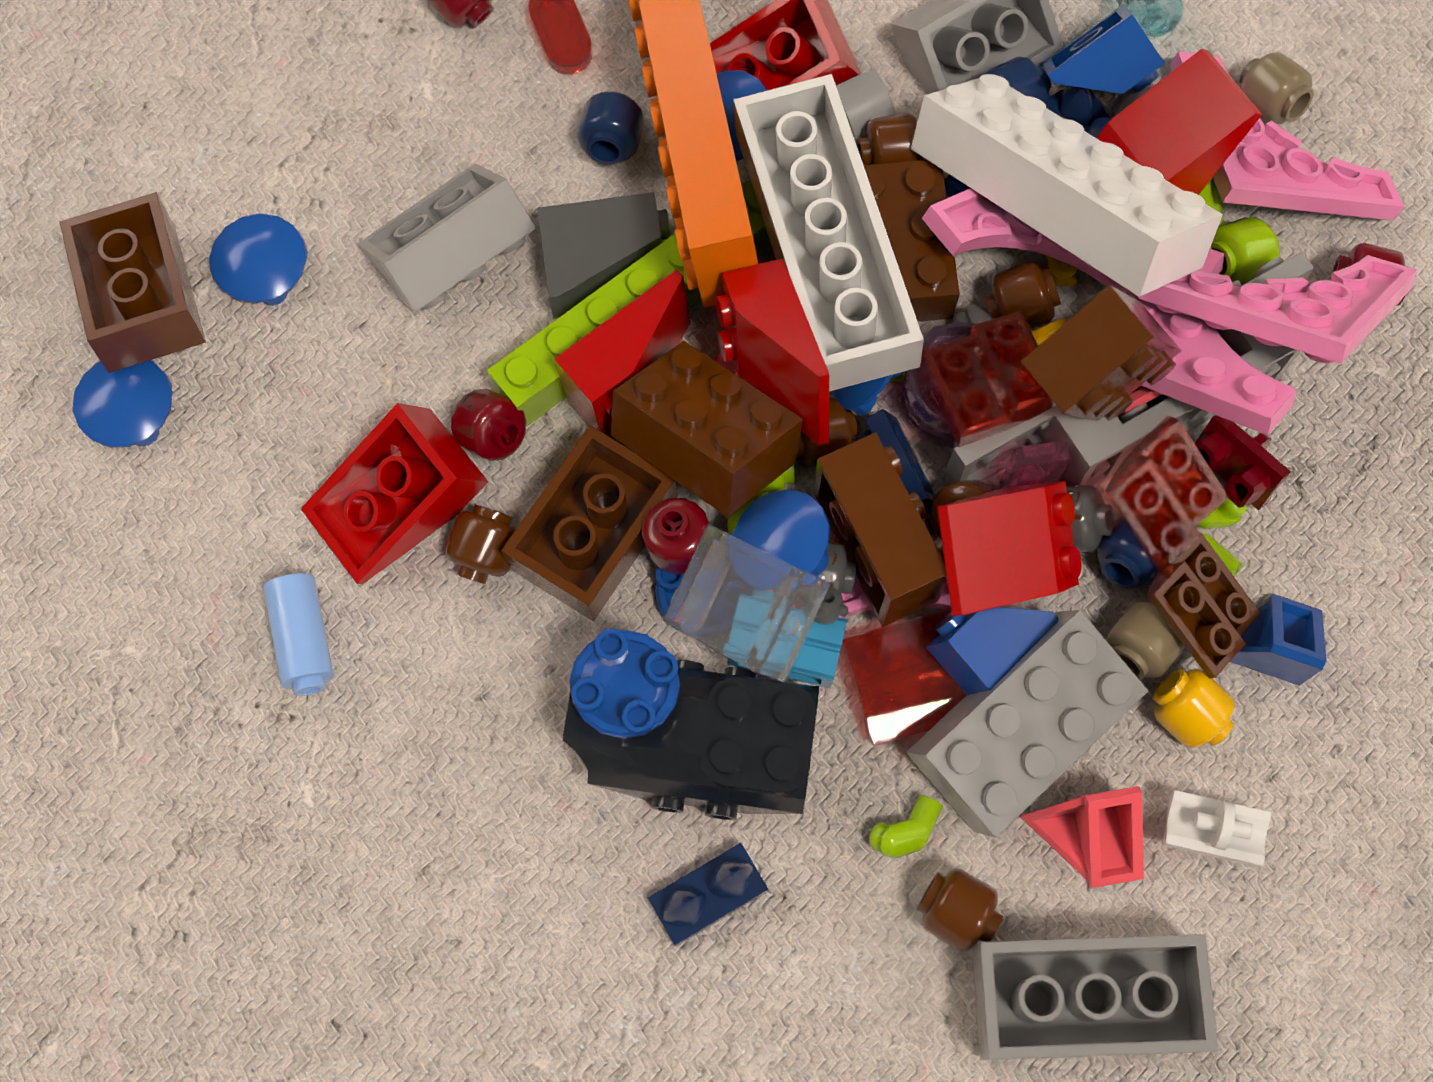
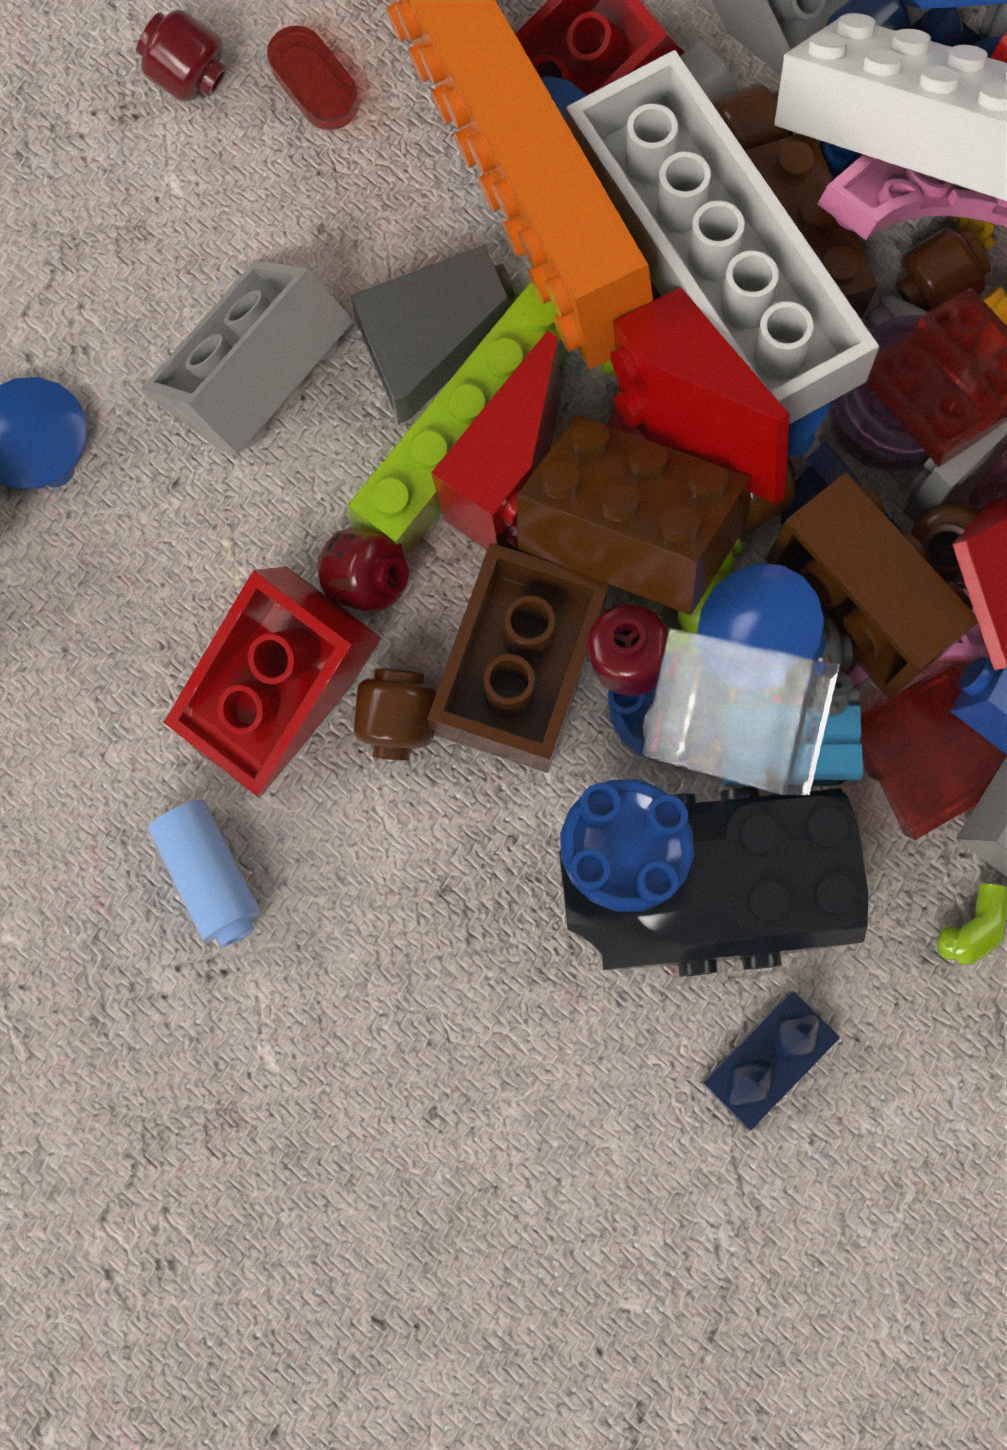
camera: 15 degrees left, 5 degrees up
dark blue head [577,91,644,165] -> none

